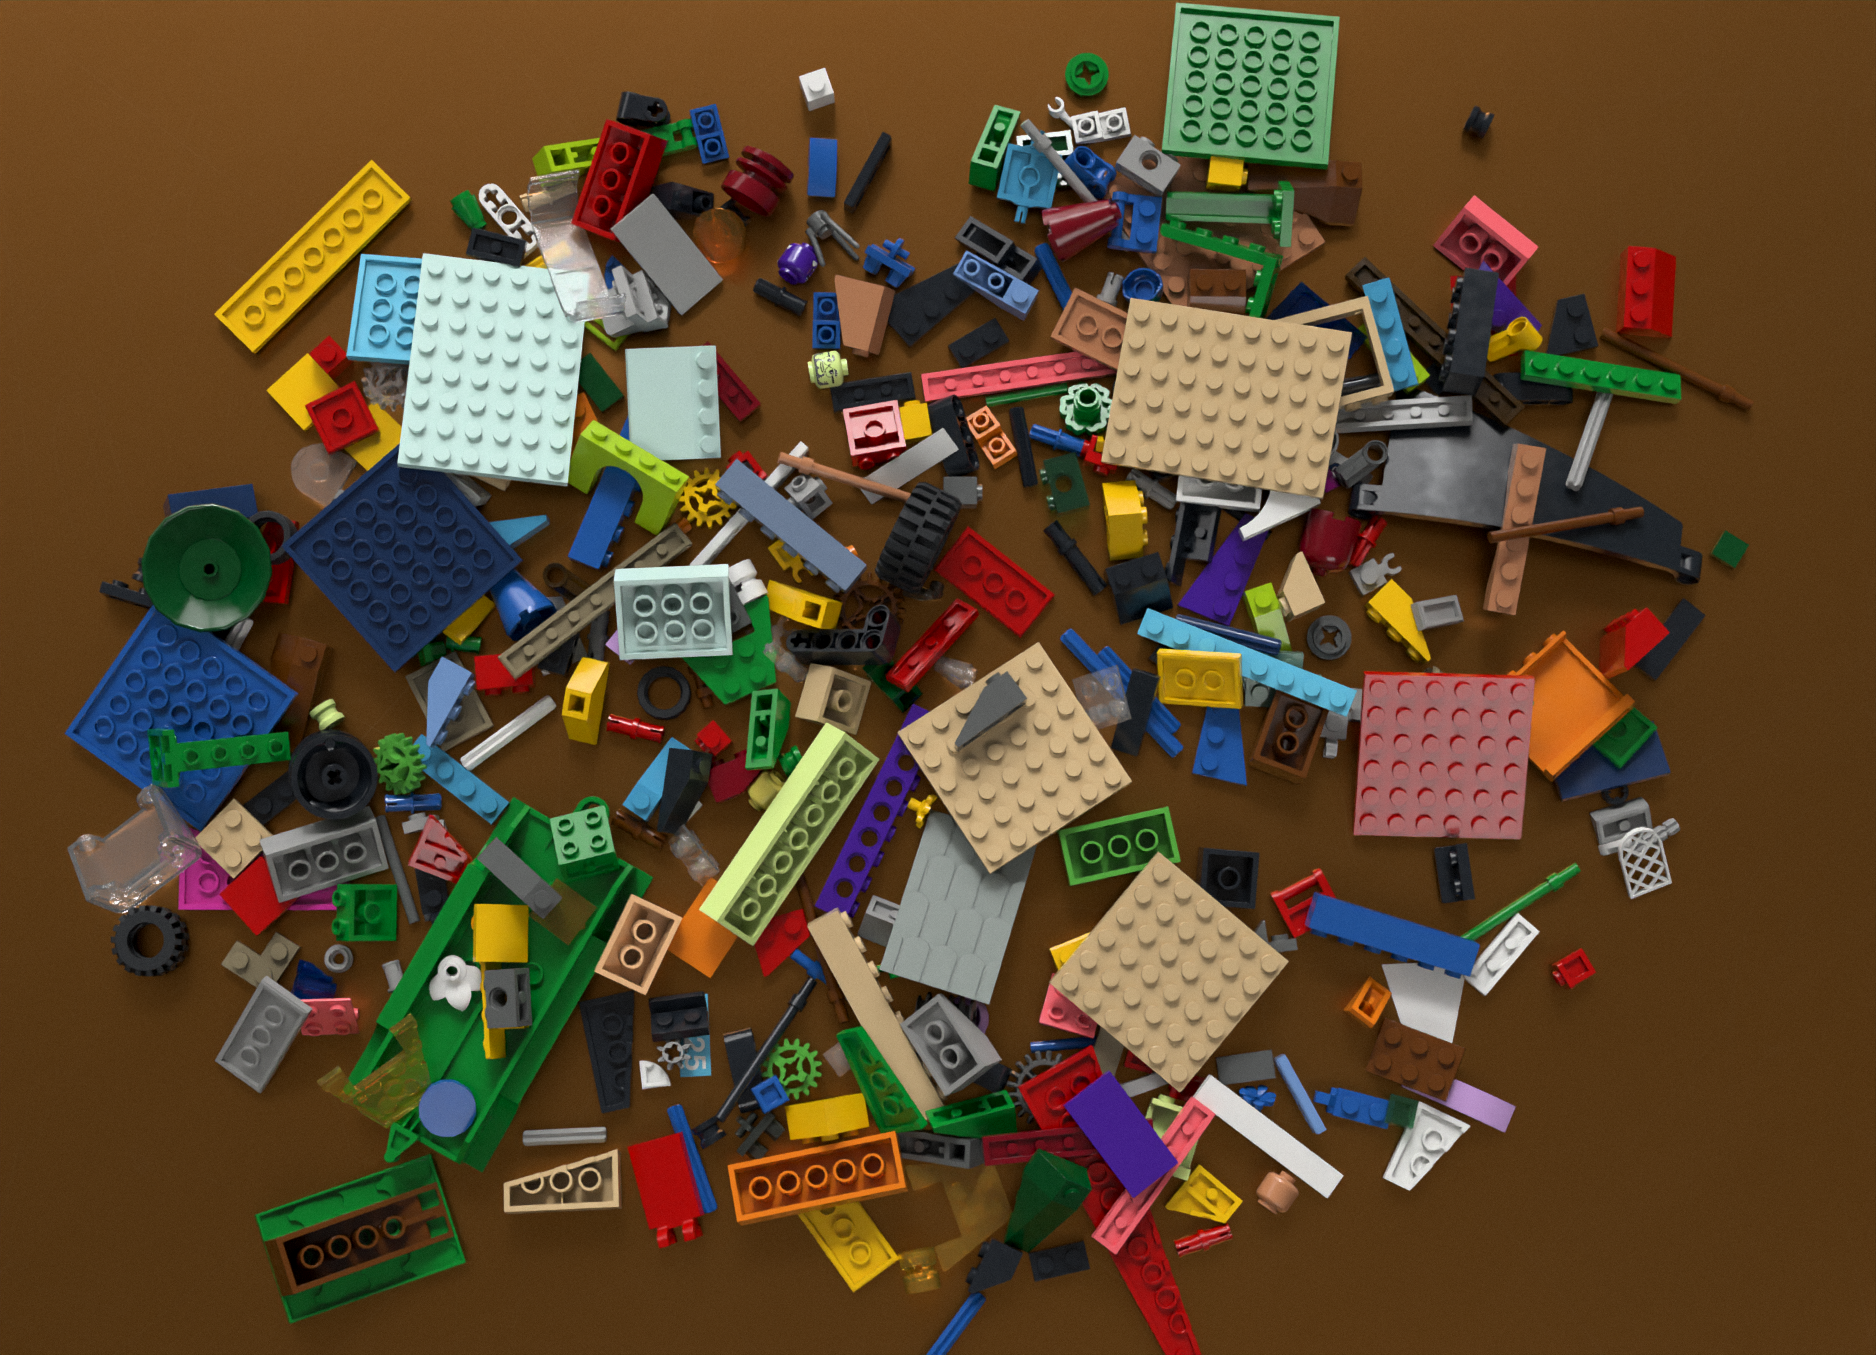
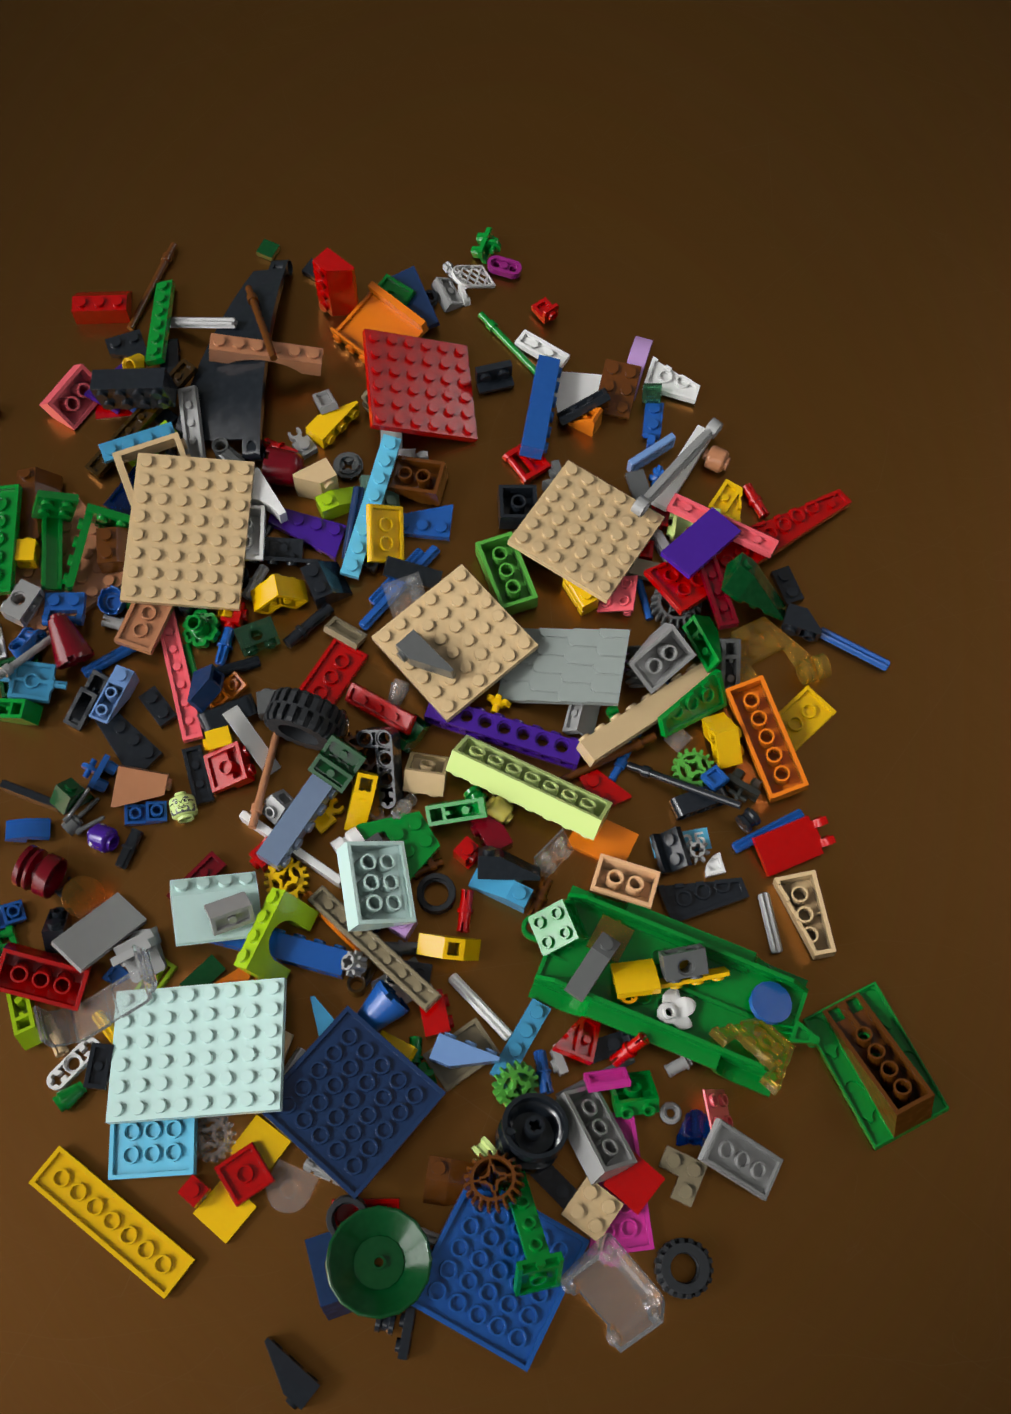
camera: 95 degrees left, 15 degrees down
none -> dark green slope [49,777,95,815]
none -> dark blue slope [187,664,225,713]
none -> light grey panel [204,892,255,936]
none -> black slope [264,1336,322,1410]
none -> dark green slope [308,734,367,793]
none -> dark tan tile [323,616,368,650]
none -> light grey gear [341,950,368,977]
none -> reddish brown gear [463,1150,525,1214]
none -> green hips [471,227,502,264]
none -> magenta plate [487,255,522,279]
none -> black tile [556,388,611,426]
none -> dark pink tile [583,1067,631,1093]
none -> red pin [610,1032,650,1067]
none -> light grey piece [630,417,724,517]

